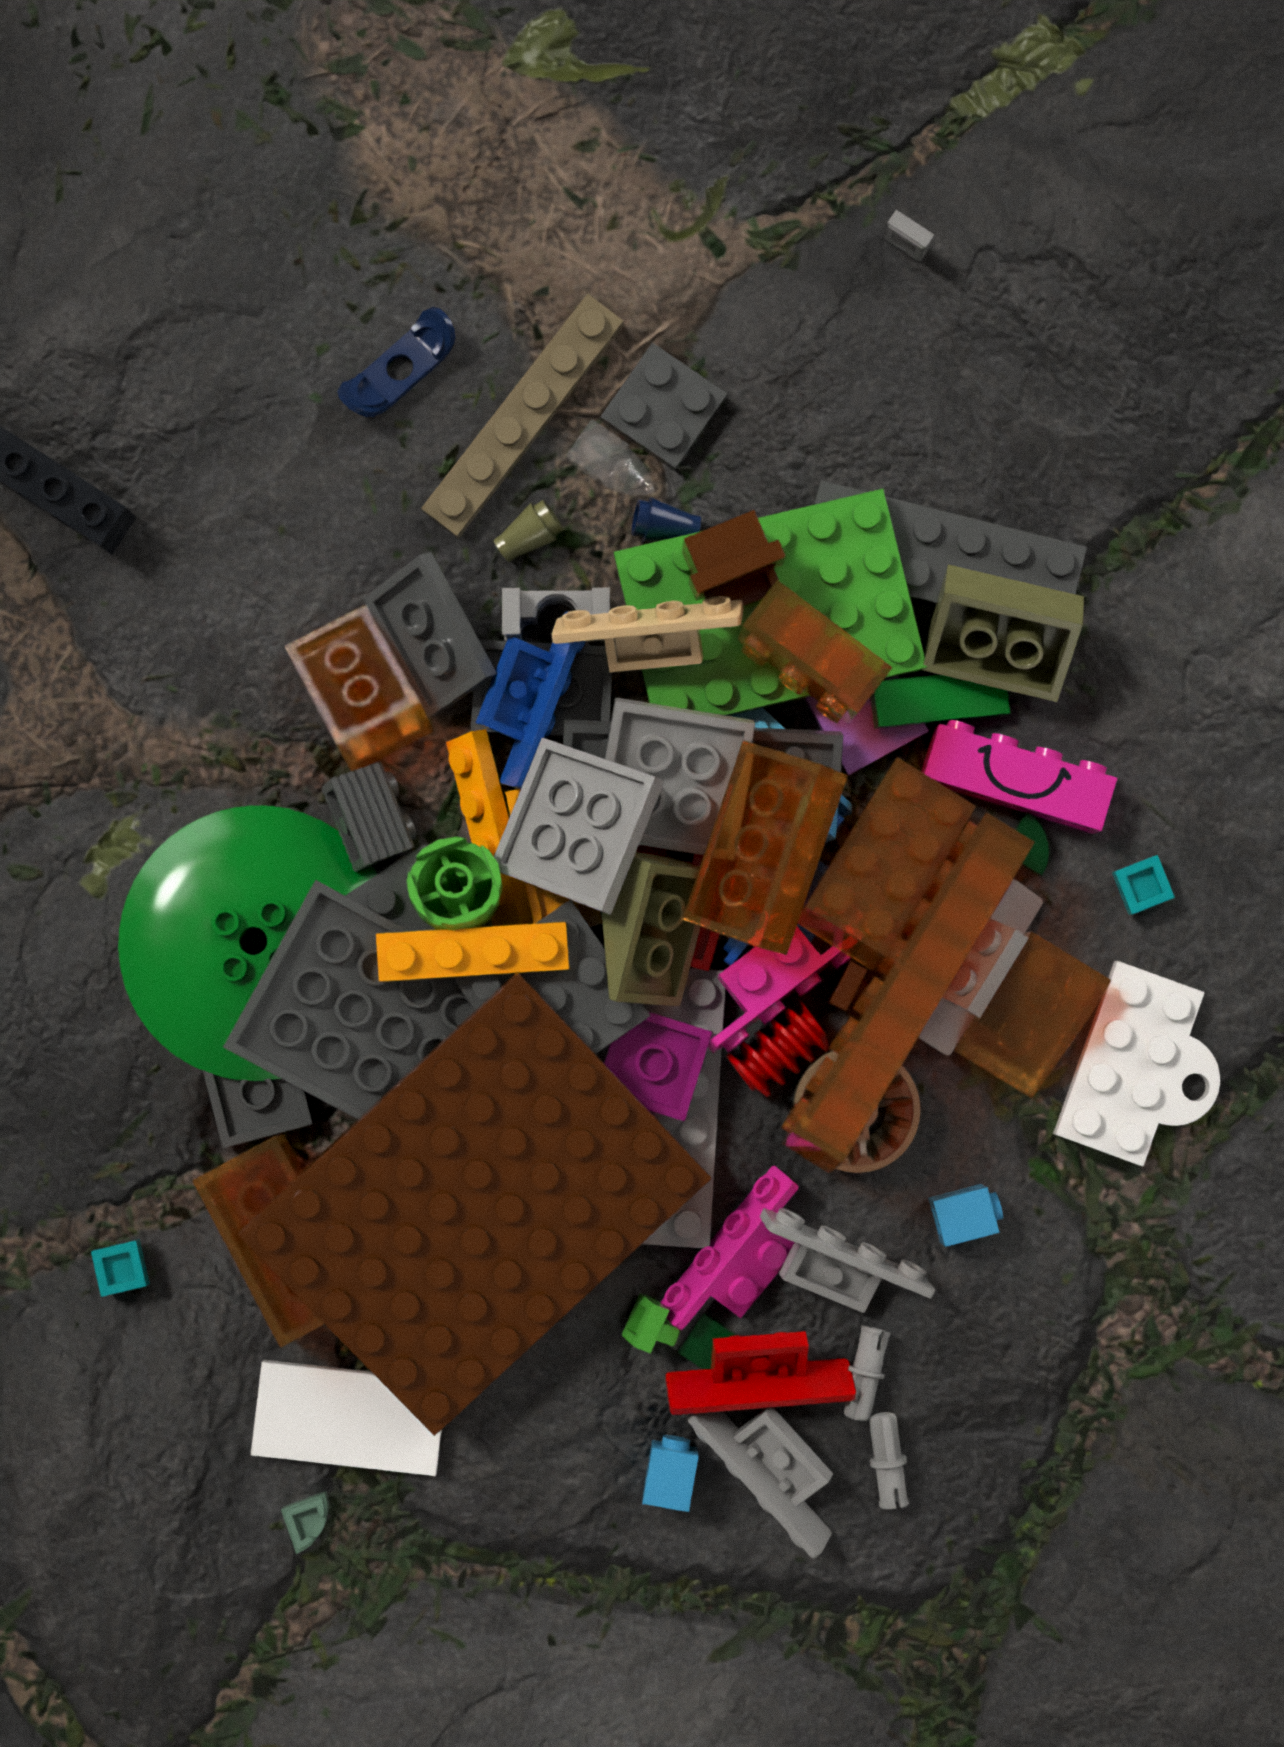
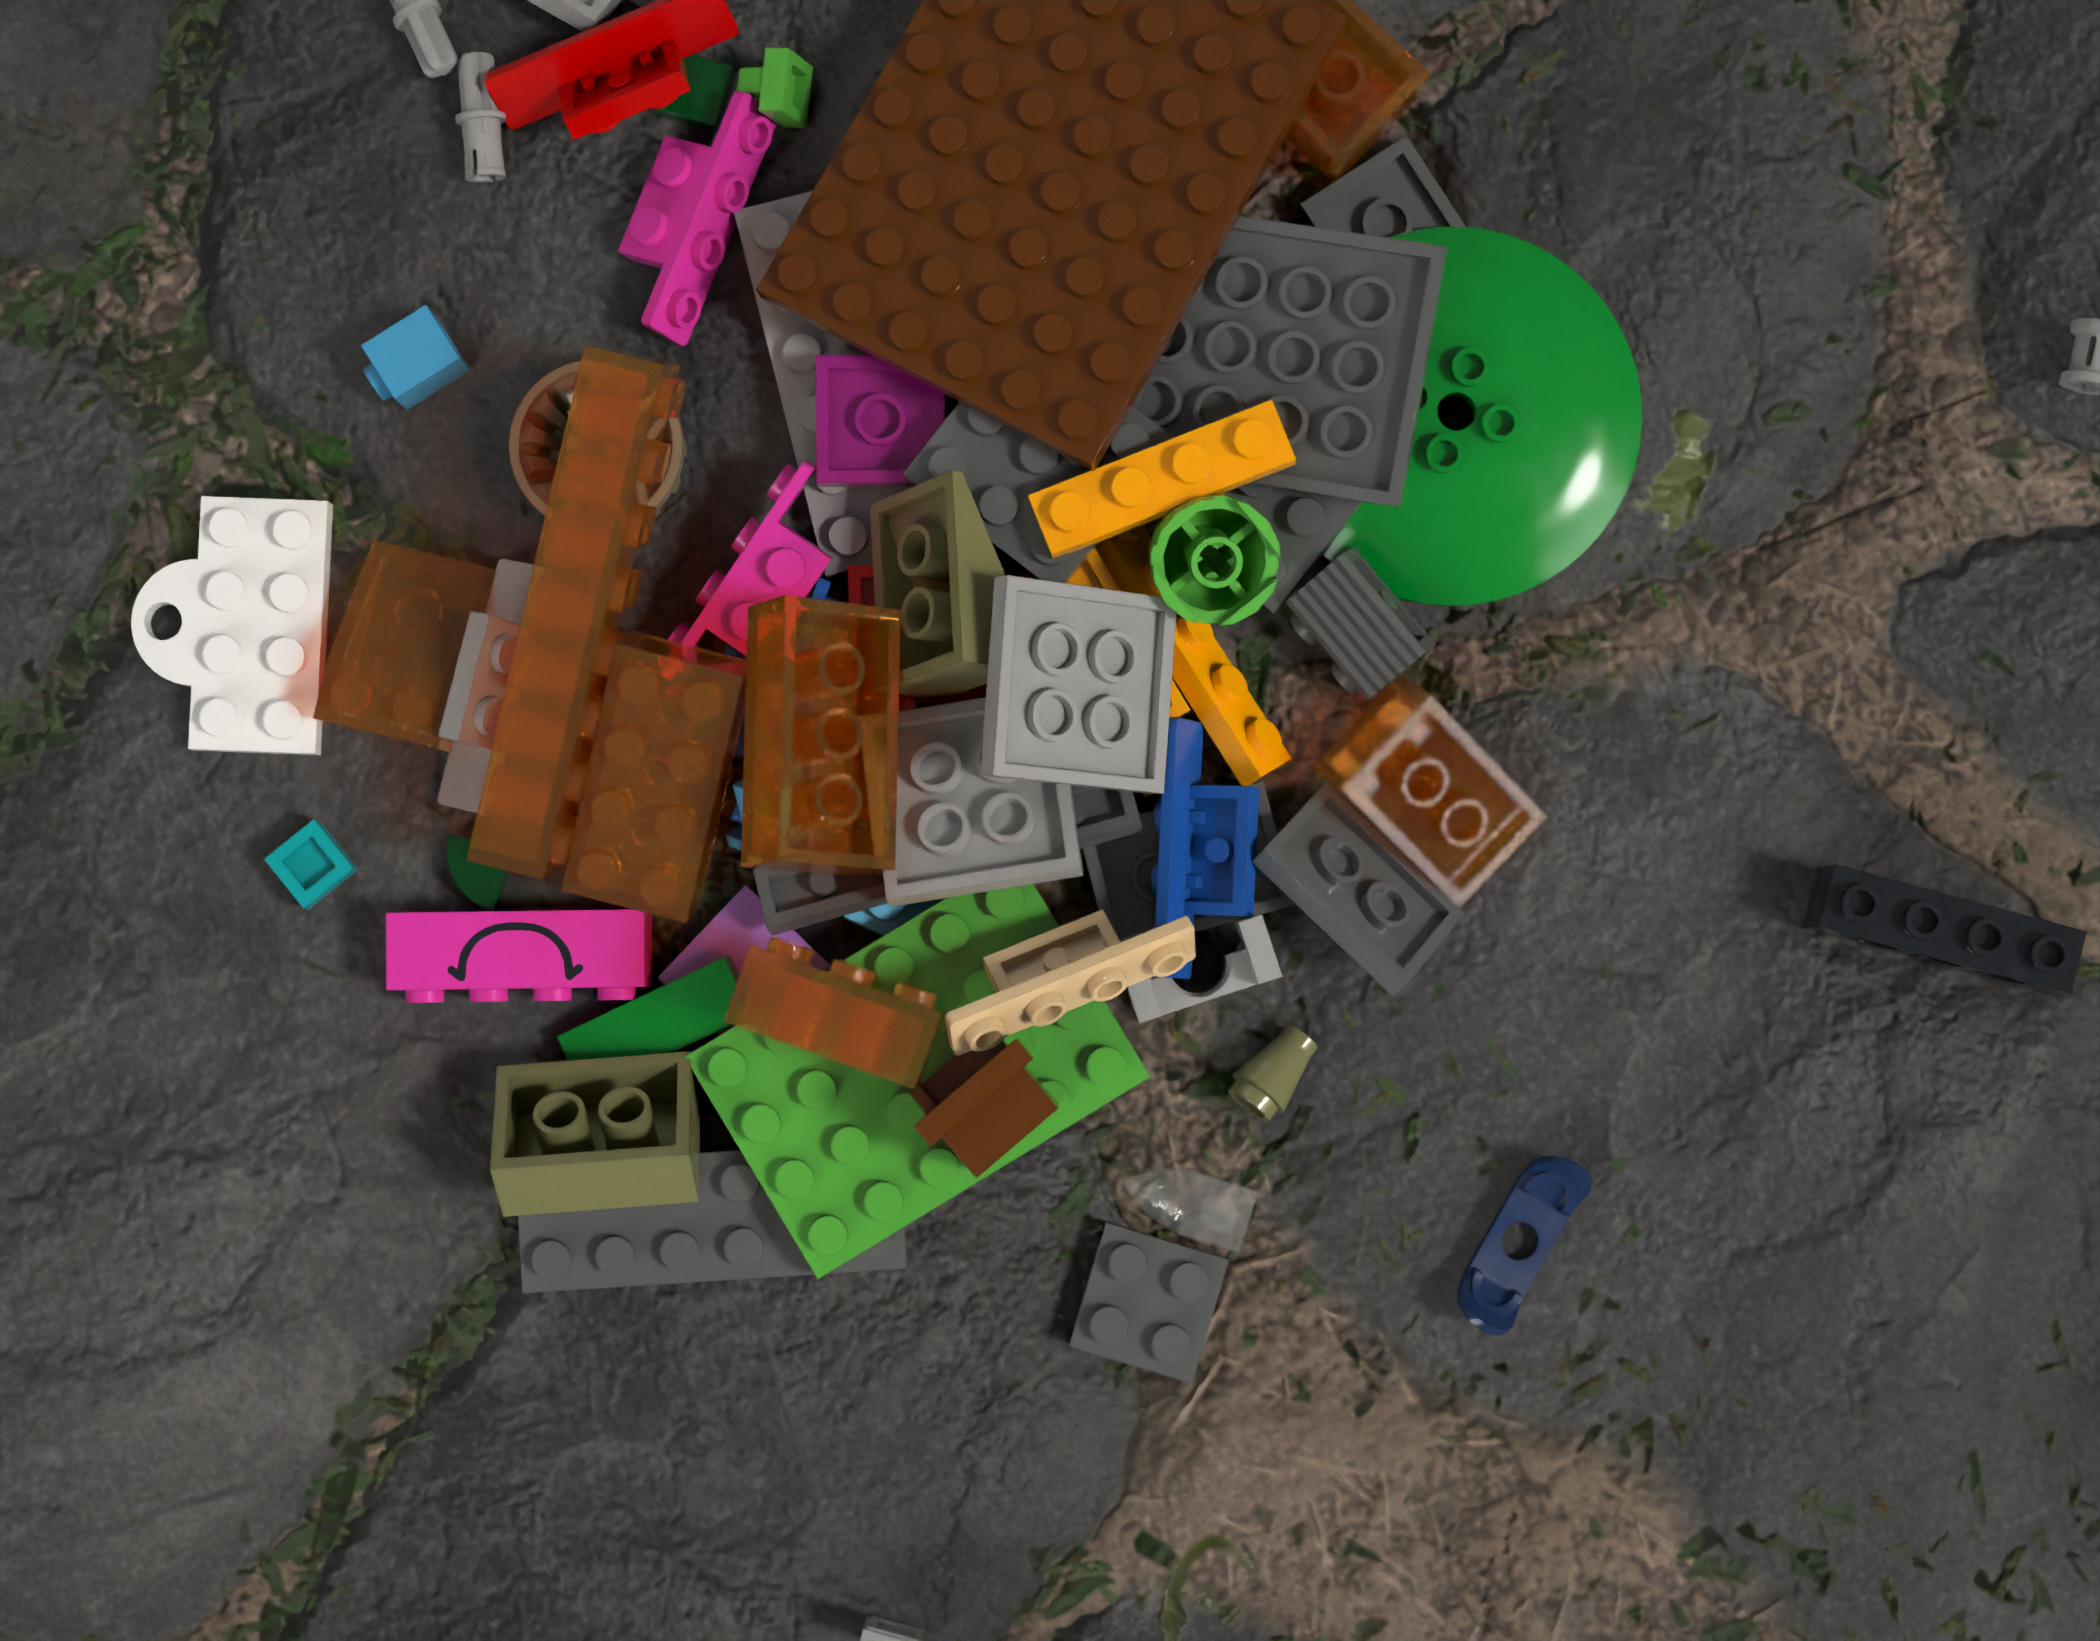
camera: 165 degrees right, 0 degrees up
dark tan plate [421,293,624,539] -> none
dark blue cone [631,497,701,543] -> none
red piece [725,1000,830,1097] -> none
light grey bracket [759,1208,935,1313] -> none
reddish brown plate [826,961,869,1011] -> none

